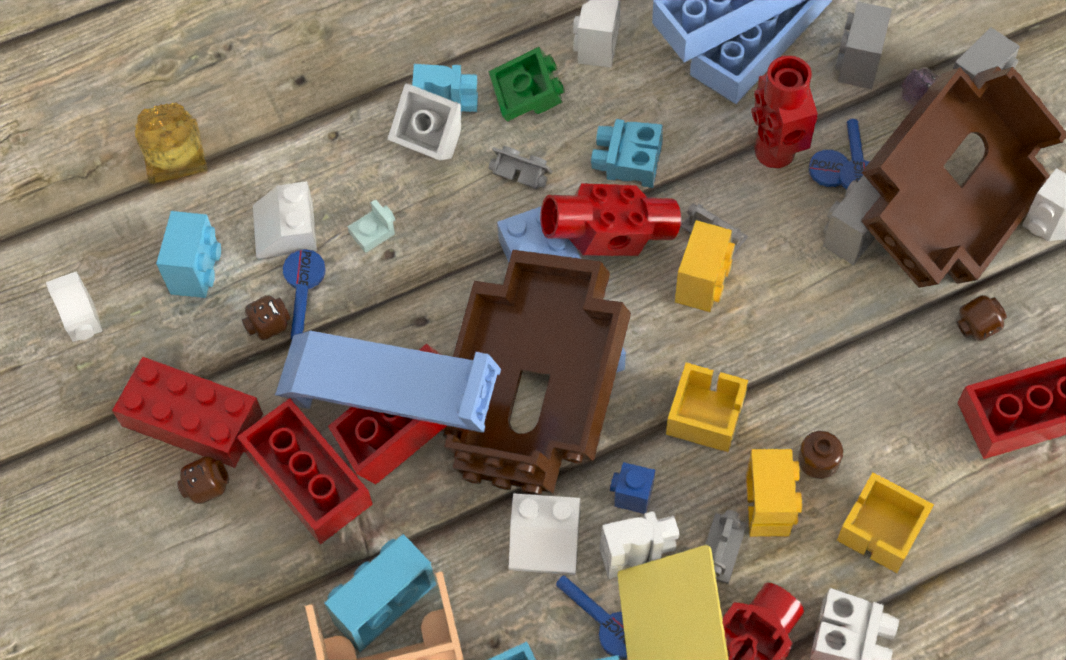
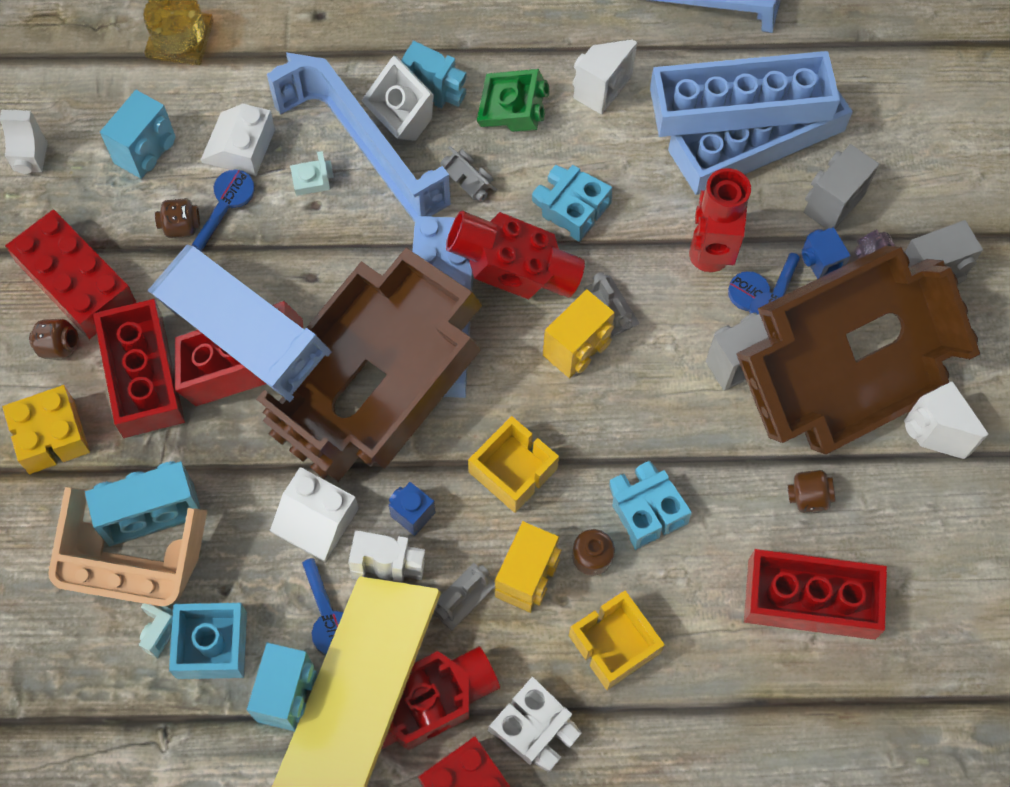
camera: 20 degrees right, 5 degrees up
none -> yellow piece [2,385,90,474]
none -> light blue panel [267,52,451,222]
none -> medium azure hips [609,461,692,550]
none -> blue brick [801,227,851,279]

